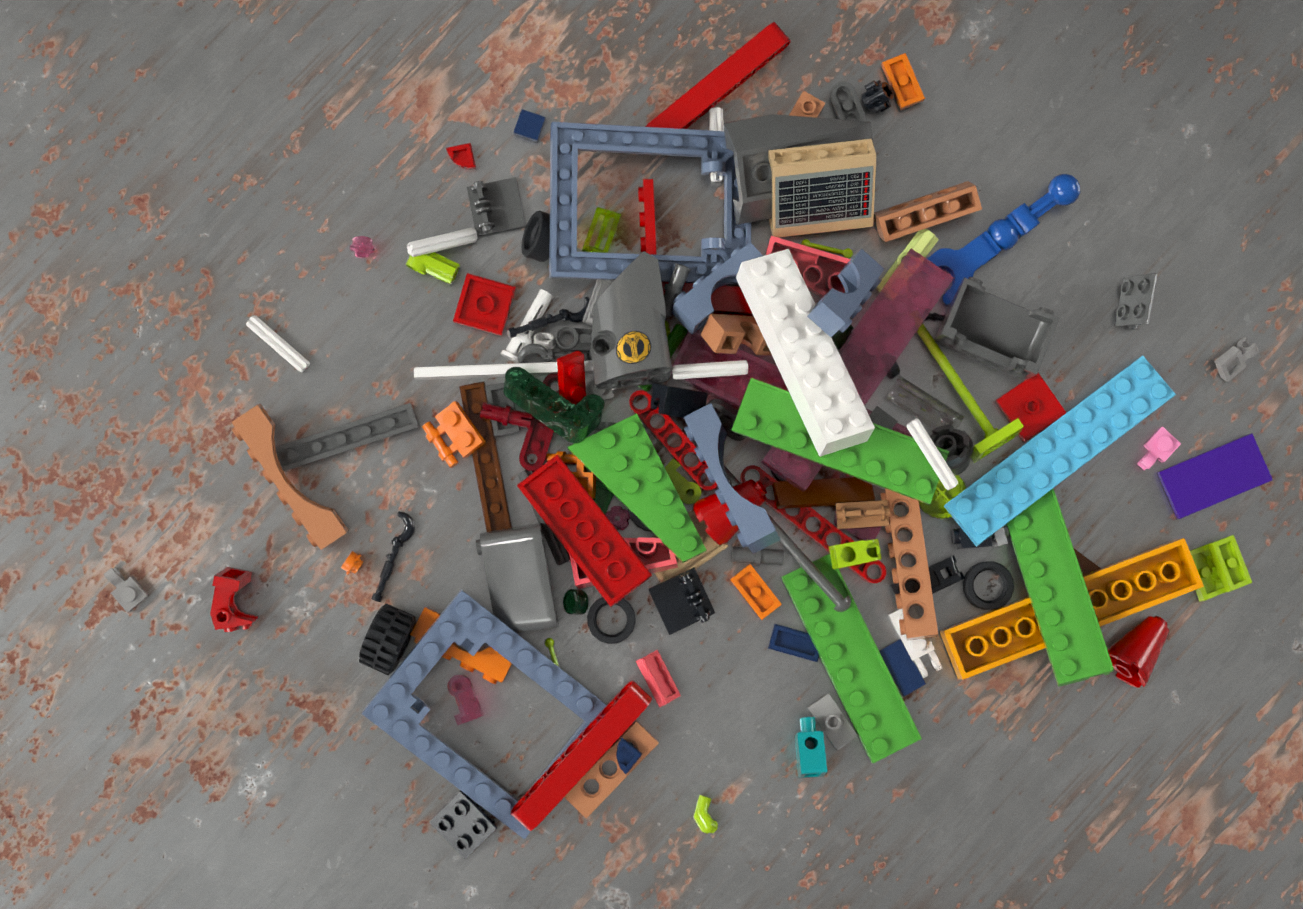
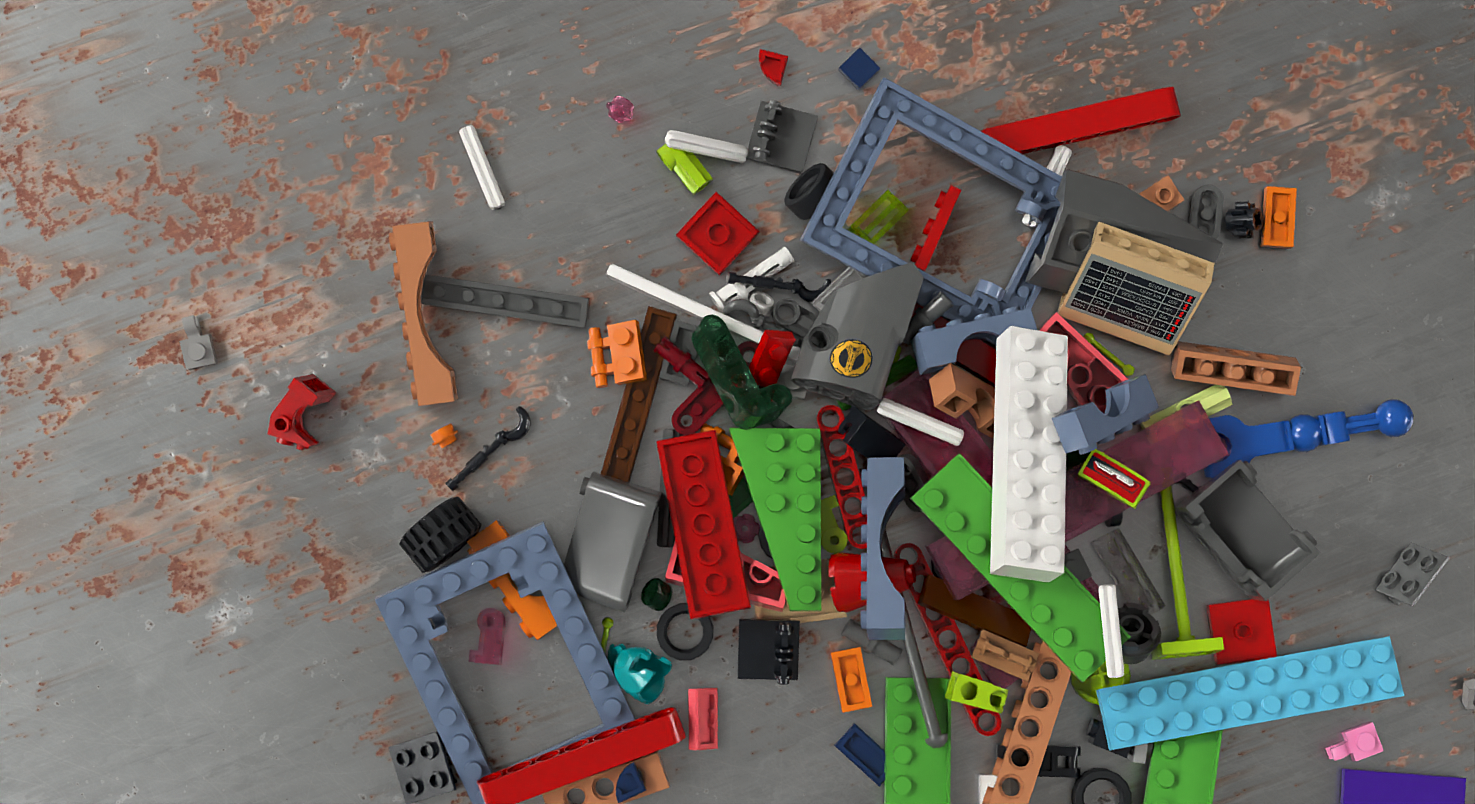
camera: 30 degrees right, 0 degrees up
none -> teal helmet [608,644,672,704]
none -> slope [1078,449,1151,509]

